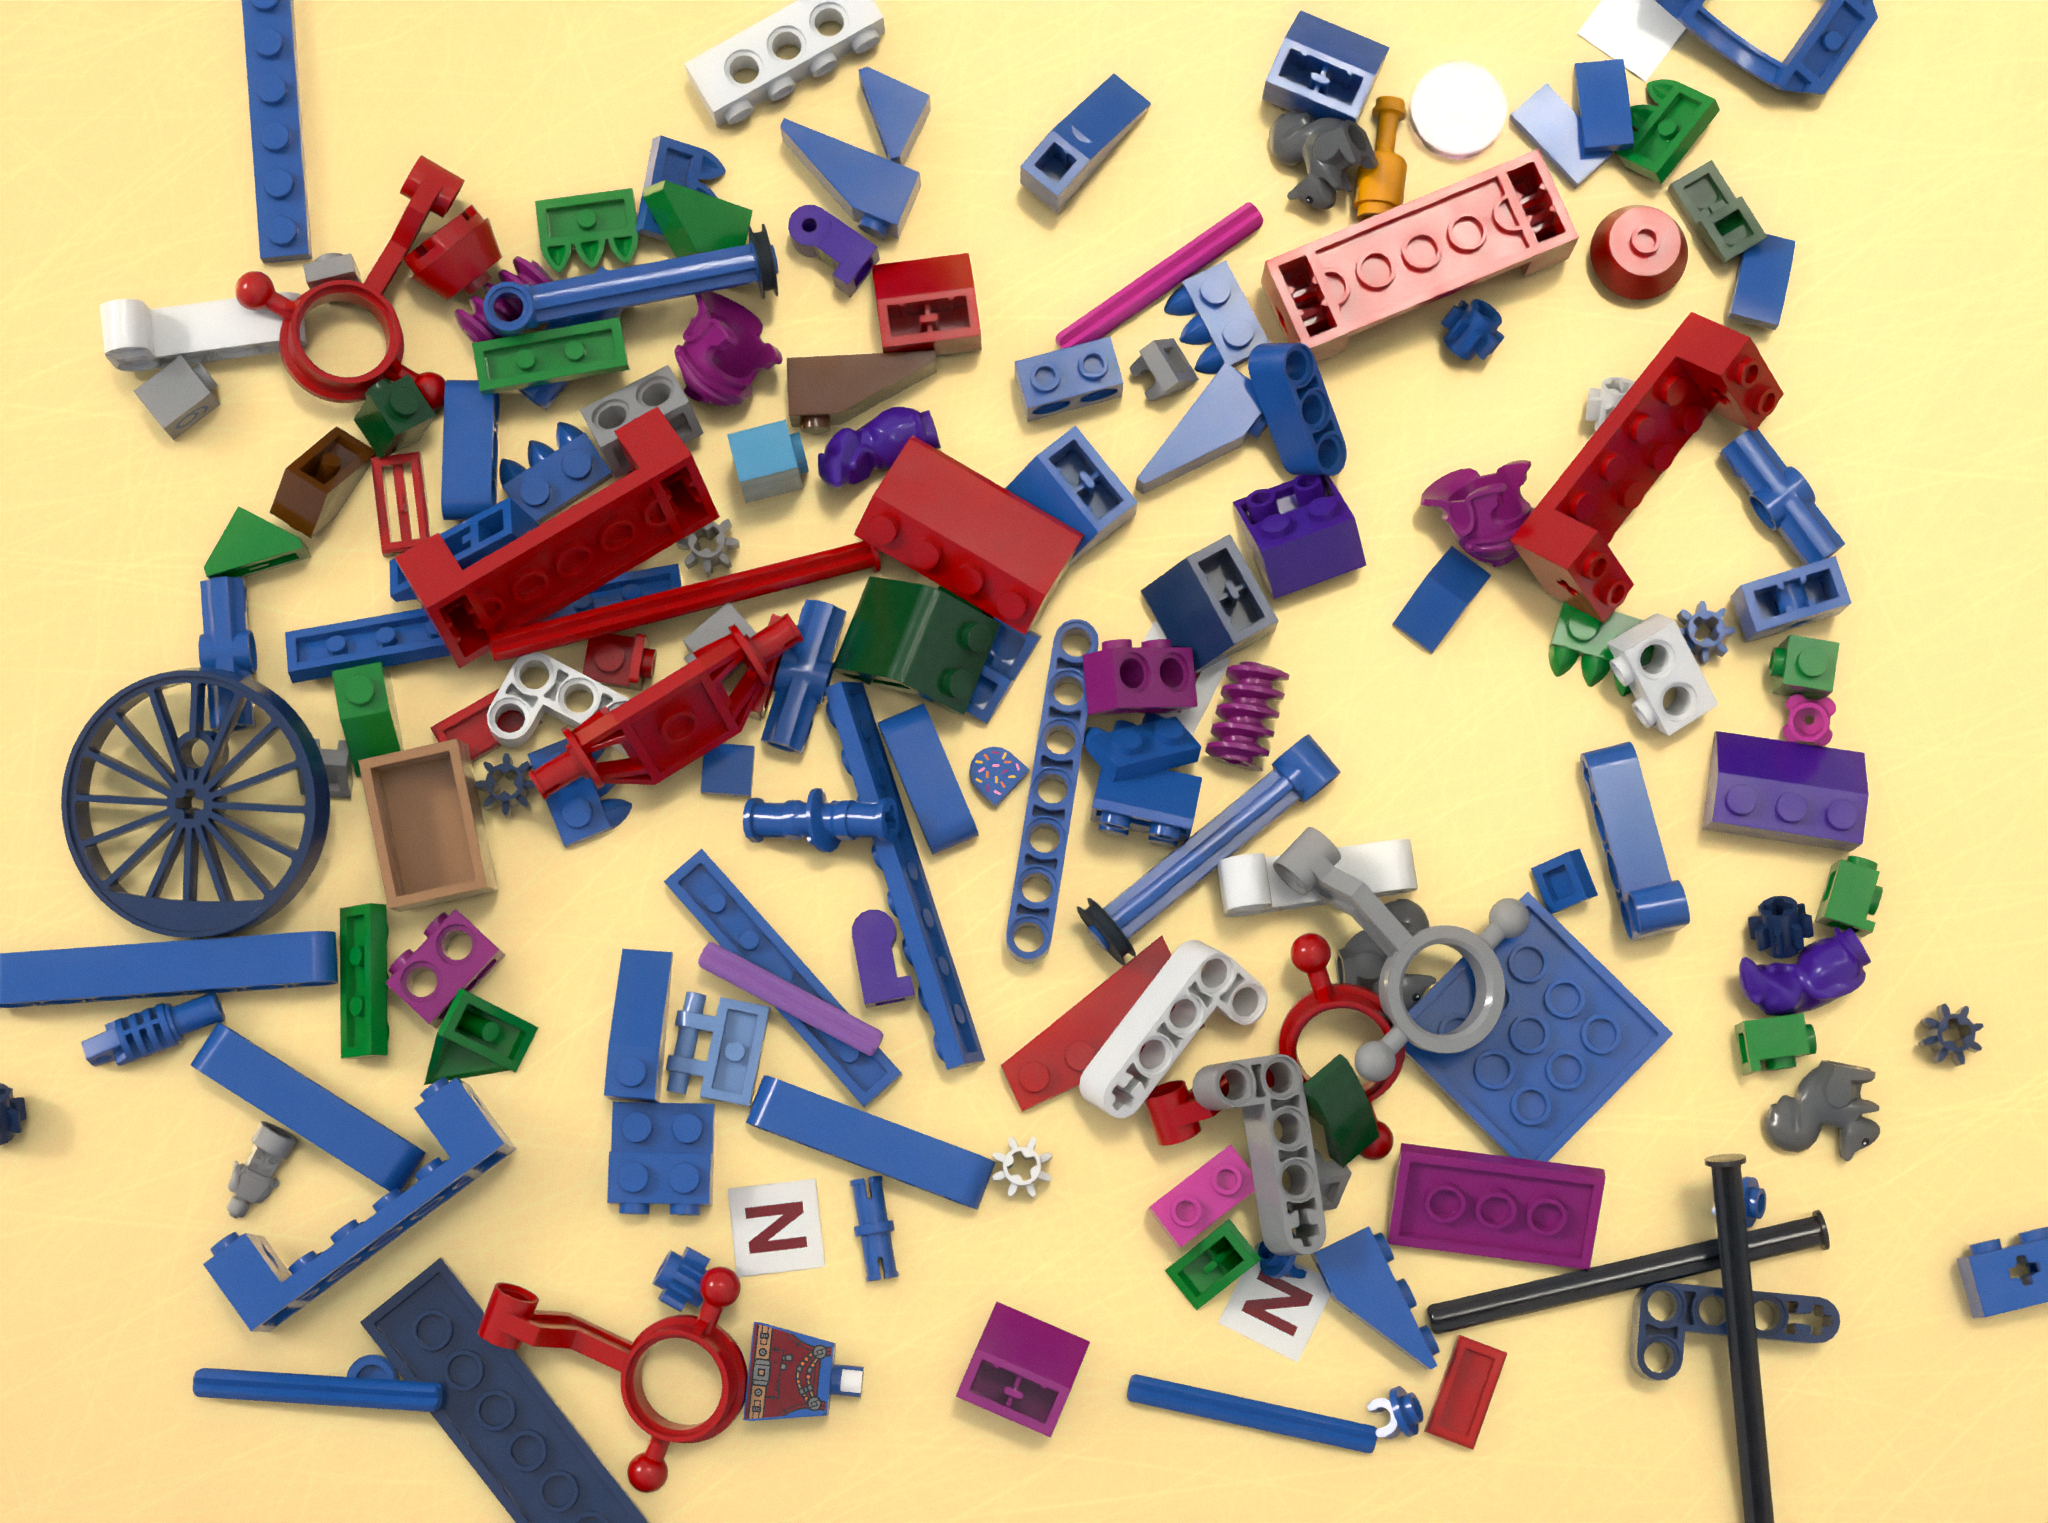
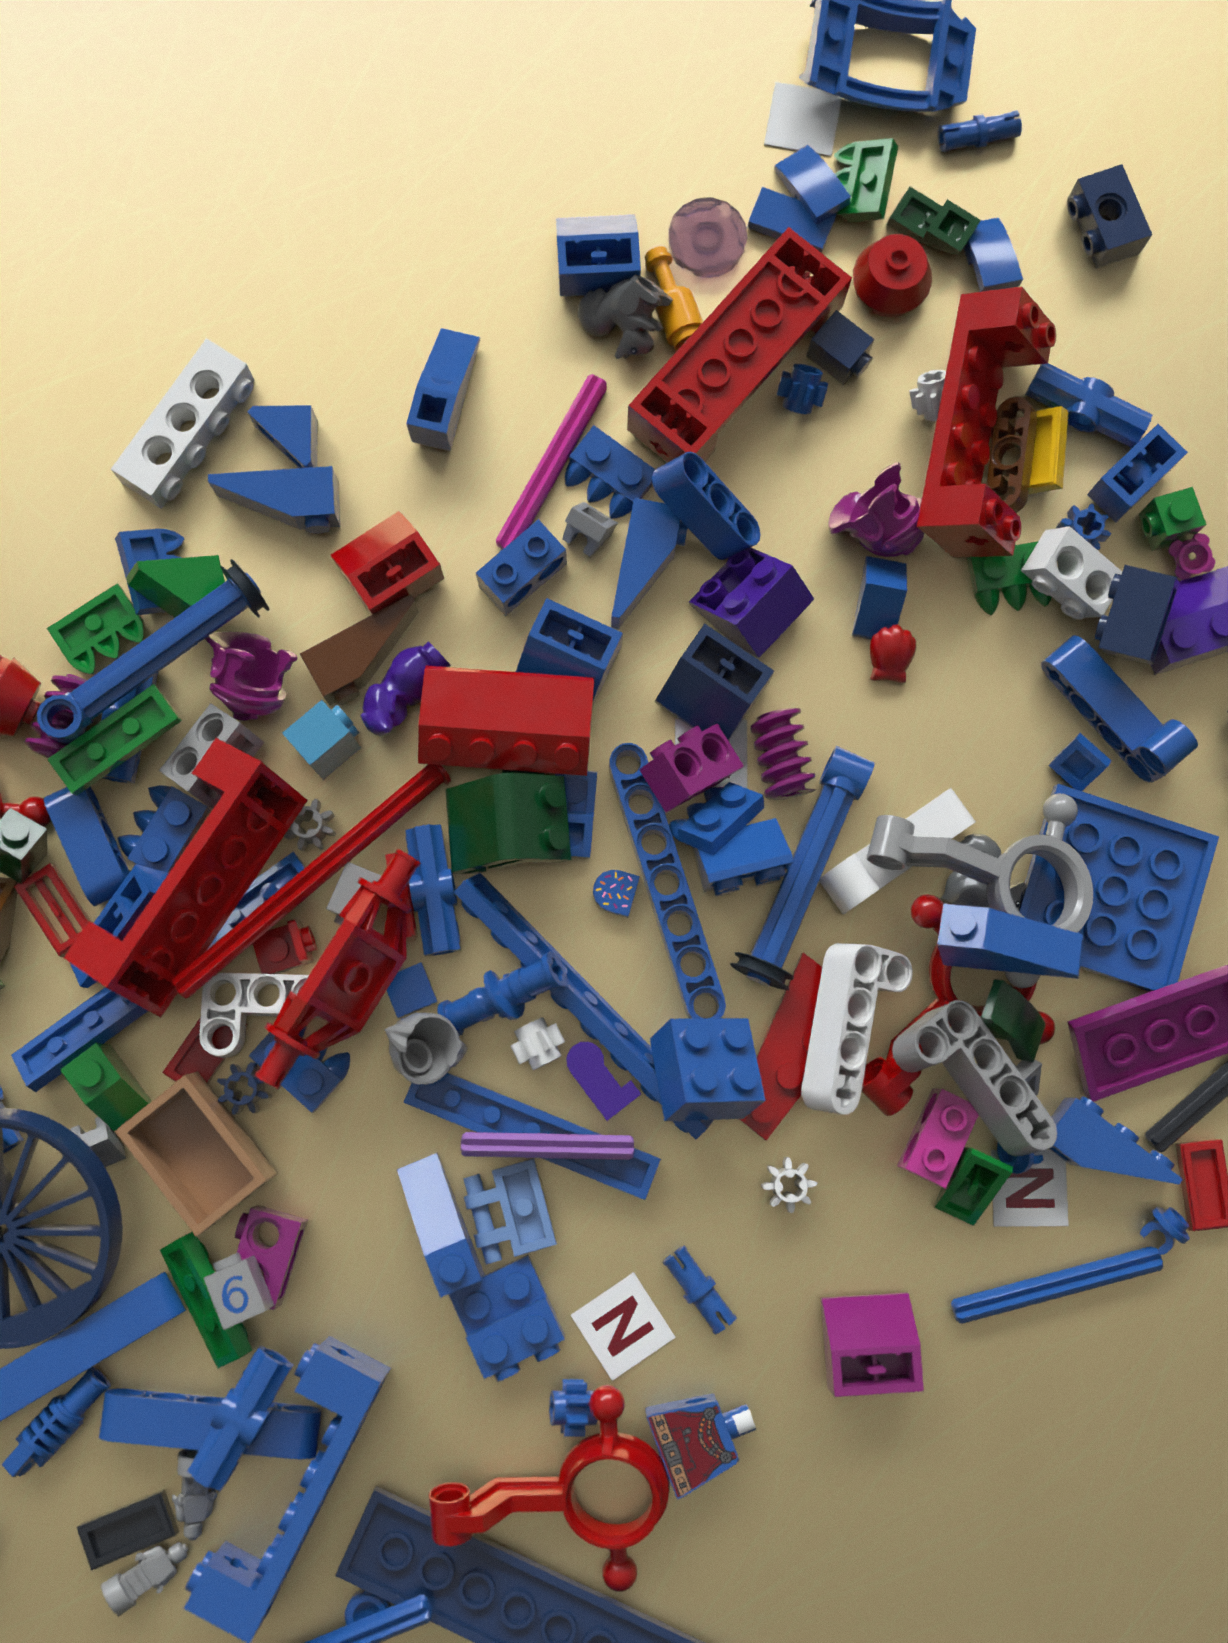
camera: 30 degrees left, 0 degrees up
green slope [424,988,538,1085] -> none
blue beam [746,1075,996,1210] -> none
dark purple leg [788,205,880,298] -> none
blue beam [877,703,979,855] -> none
none -> black tile [76,1489,179,1571]
none -> light grey piece [101,1542,189,1616]
none -> blue piece [187,1346,294,1491]
none -> light grey brick [203,1252,274,1329]
none -> light grey hat [384,1012,468,1084]
none -> white gear [510,1017,565,1070]
none -> blue brick [650,1018,766,1121]
none -> dark blue brick [806,310,875,385]
none -> red animal [870,624,916,684]
none -> blue slope [937,904,1083,979]
none -> blue pin [938,110,1022,152]
none -> reddish brown beam [987,396,1038,513]
none -> yellow tile [1028,406,1068,494]
none -> dark blue brick [1067,164,1153,268]
none -> dark blue slope [1095,565,1179,665]

